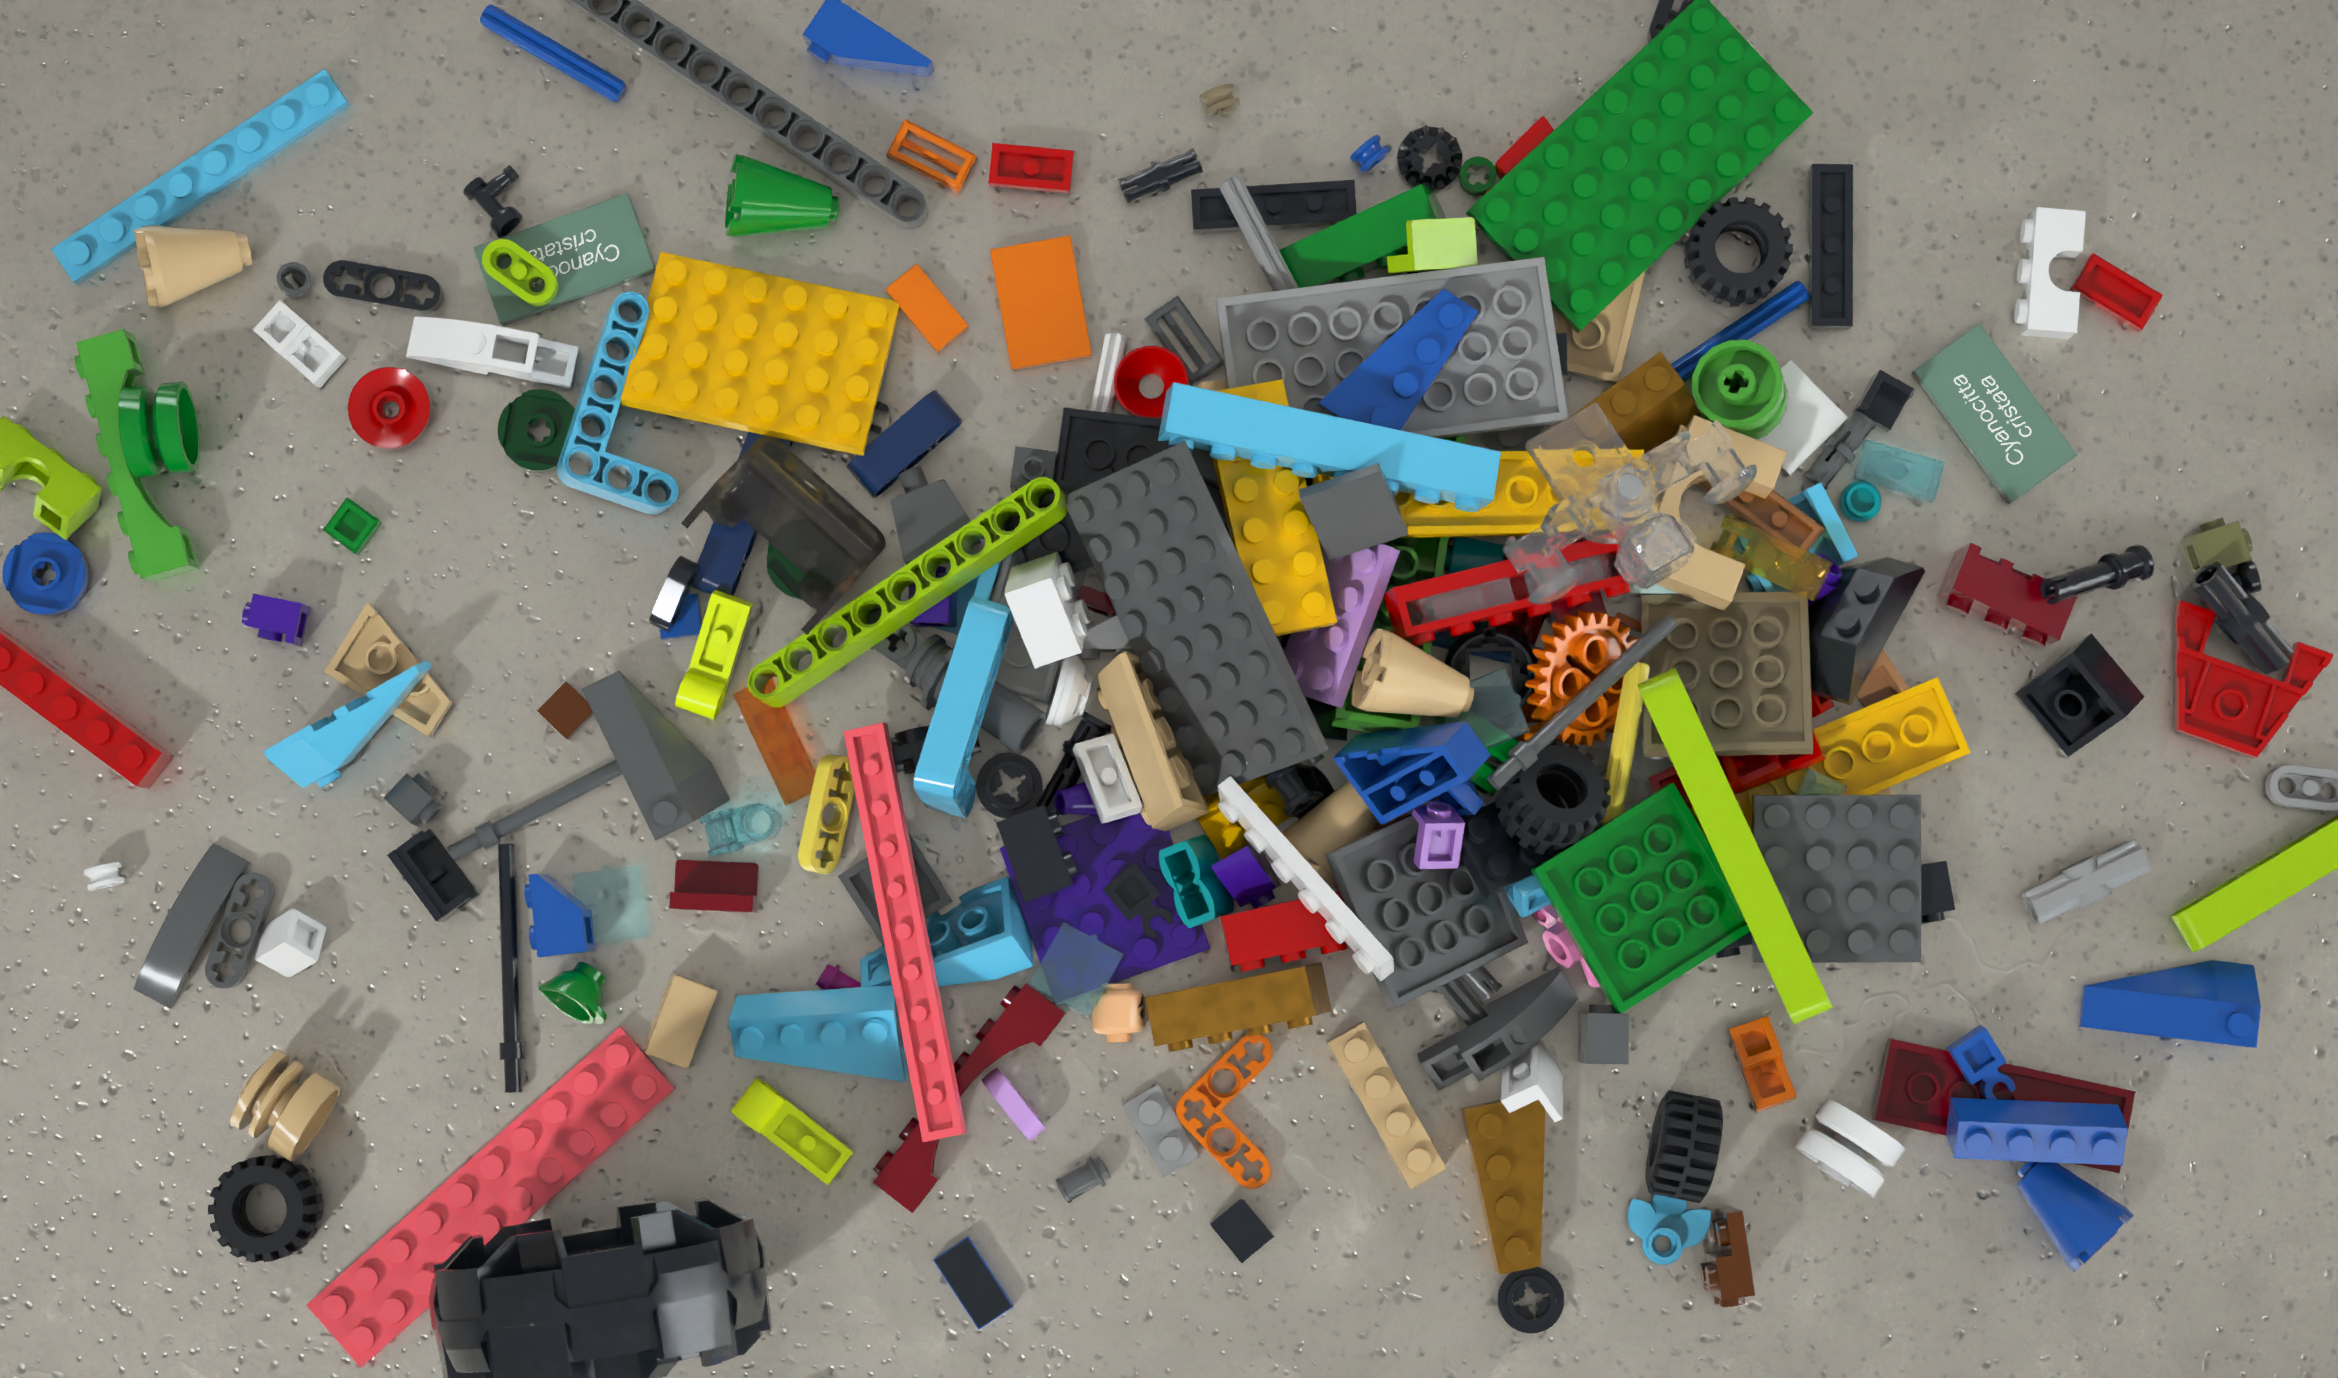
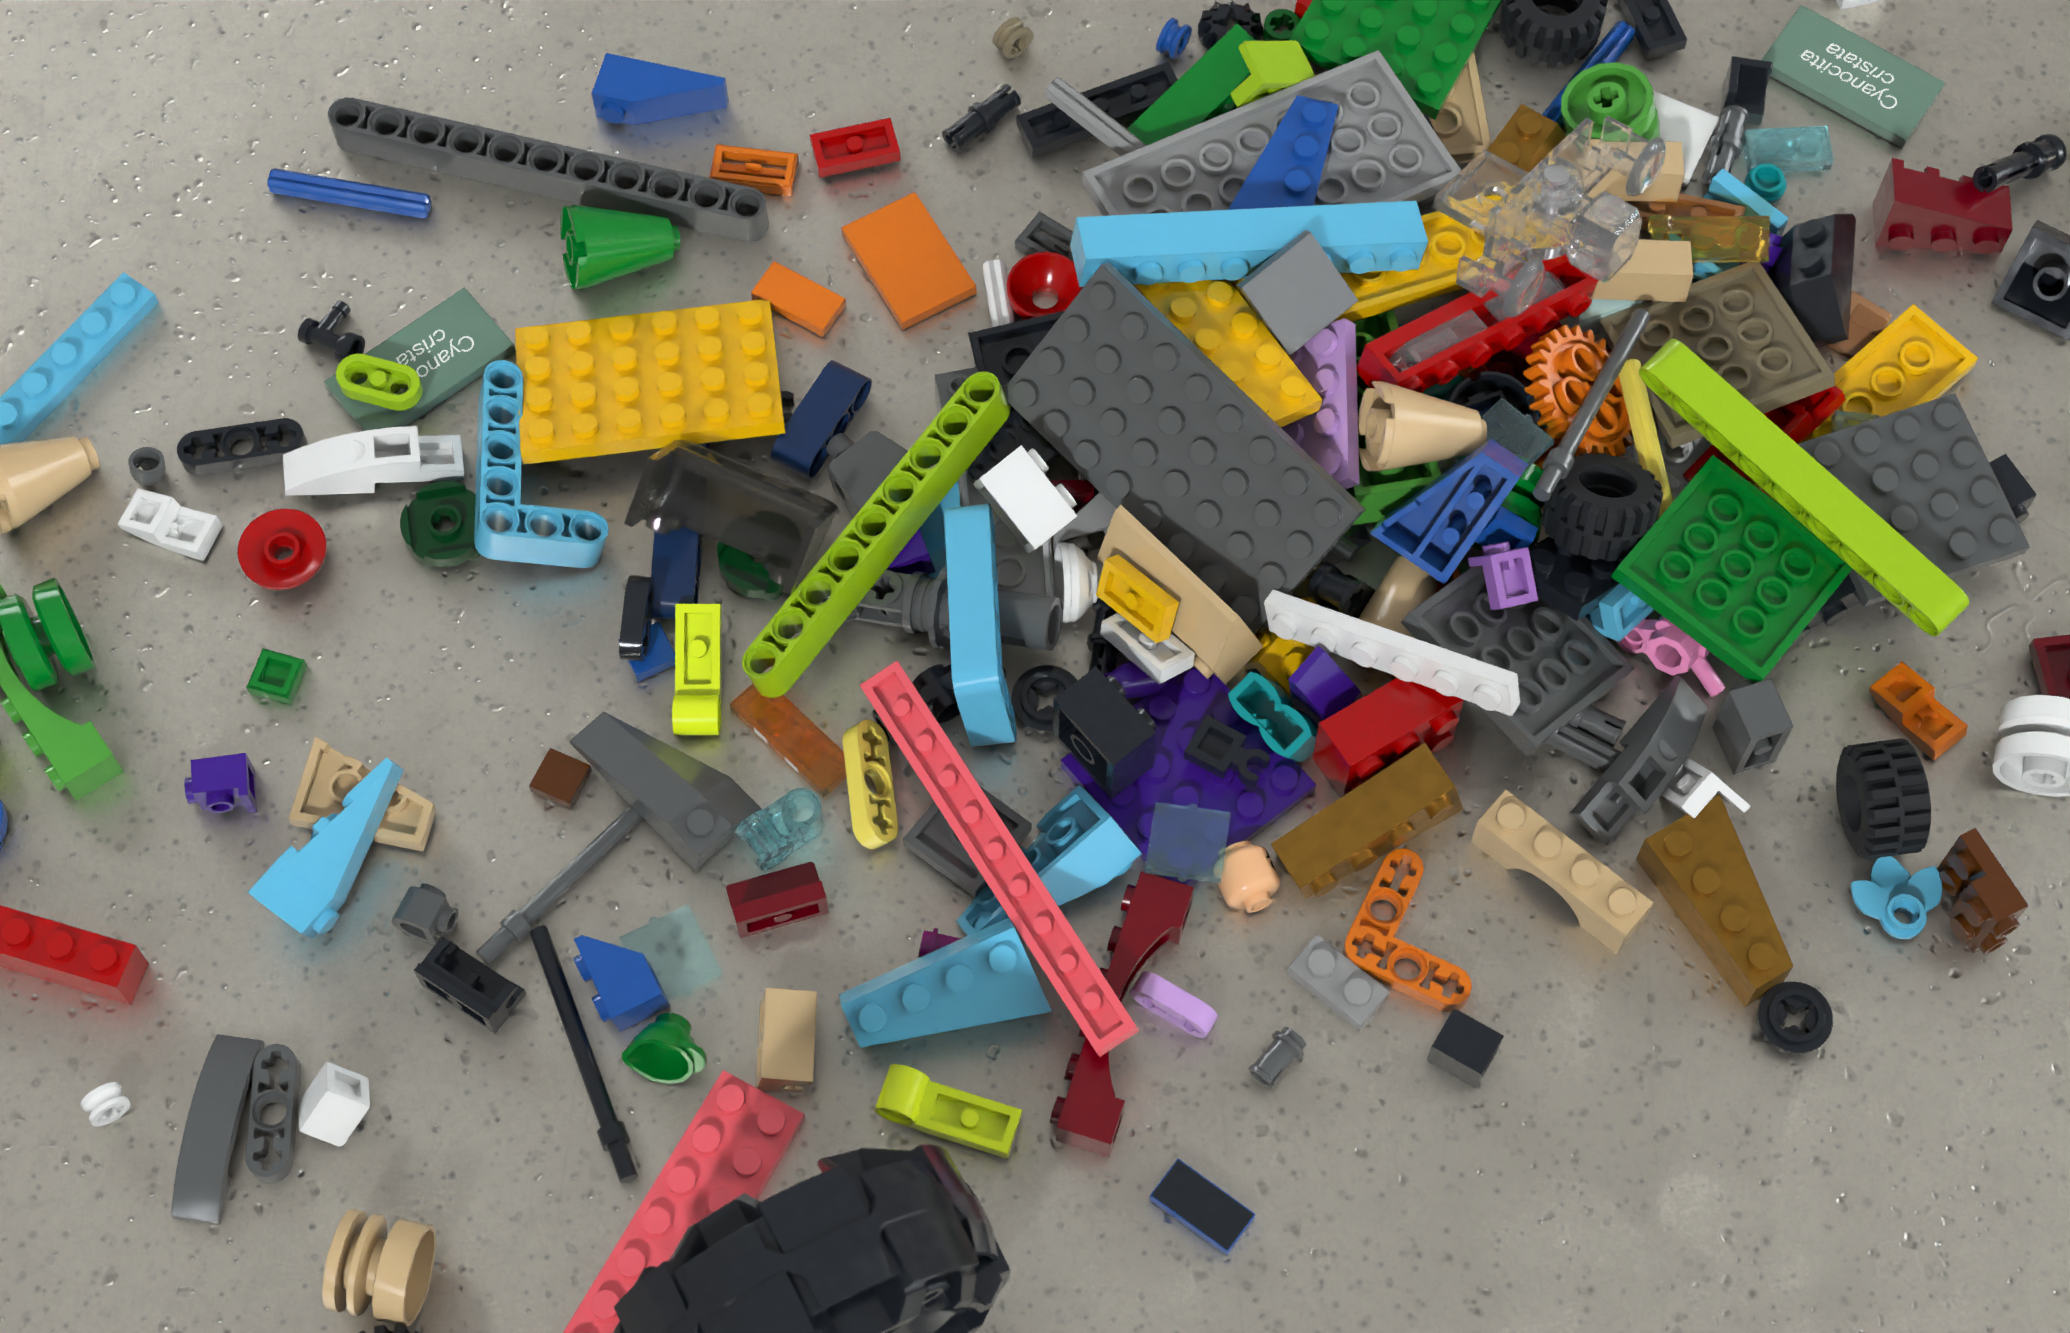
camera: 20 degrees left, 20 degrees down
none -> yellow plate [1096,554,1179,643]

